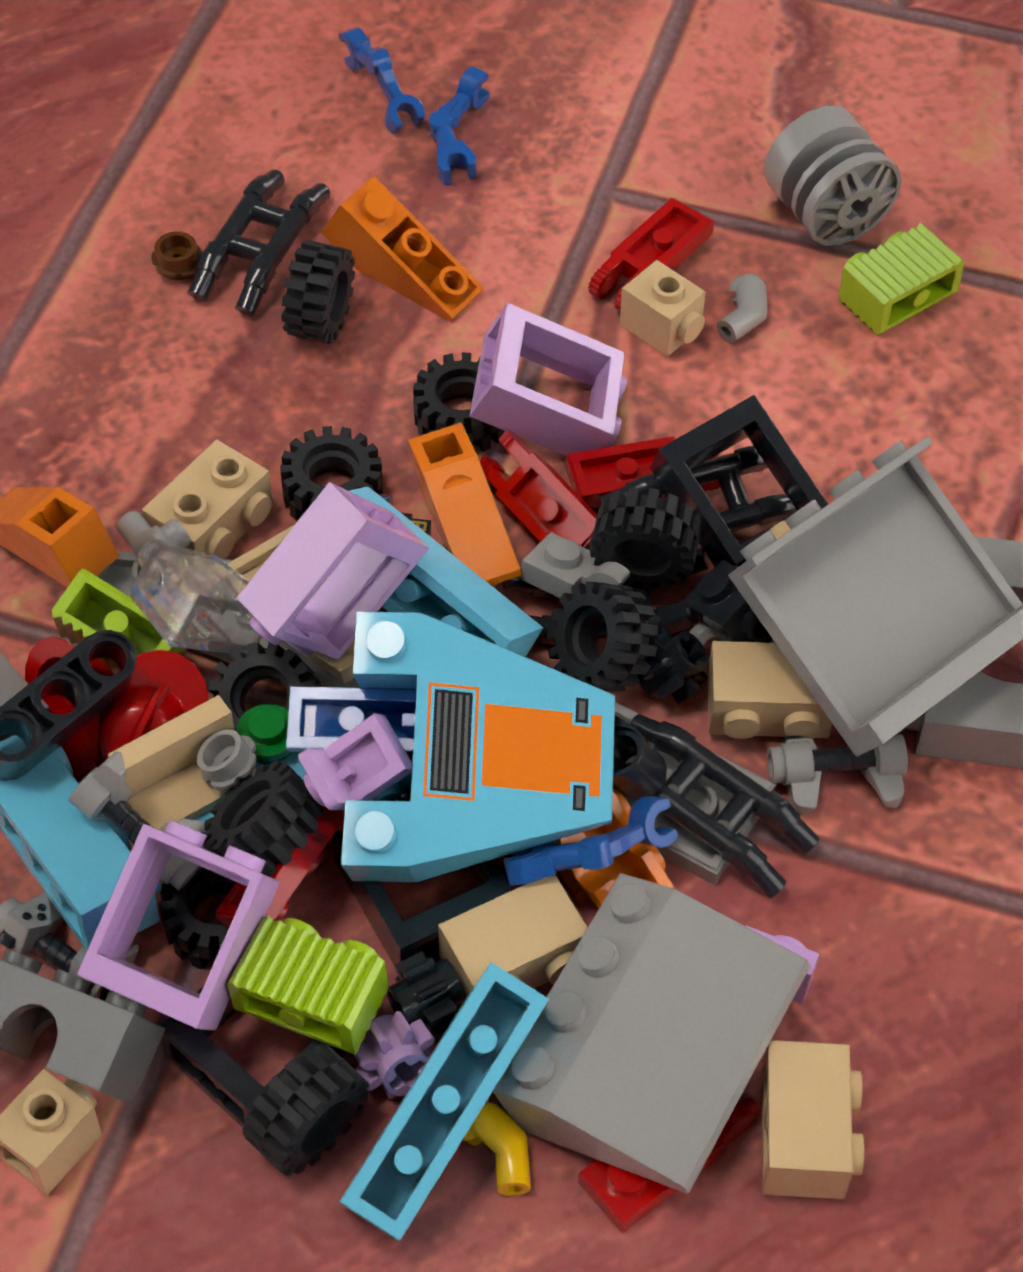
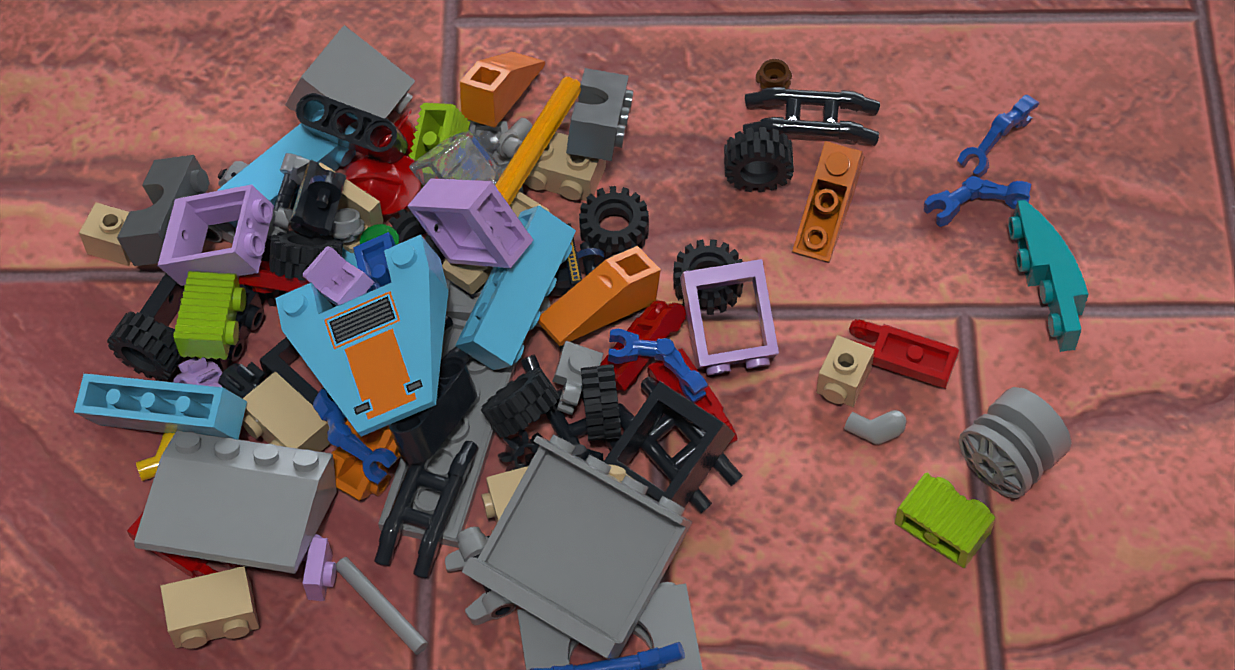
camera: 75 degrees right, 5 degrees up
none -> black hips [290,160,346,237]
none -> light grey bar [336,557,428,655]
none -> light orange axle [495,76,581,206]
none -> dark grey arch [566,68,634,161]
none -> blue piece [608,328,708,403]
none -> teal slope [1008,200,1089,352]

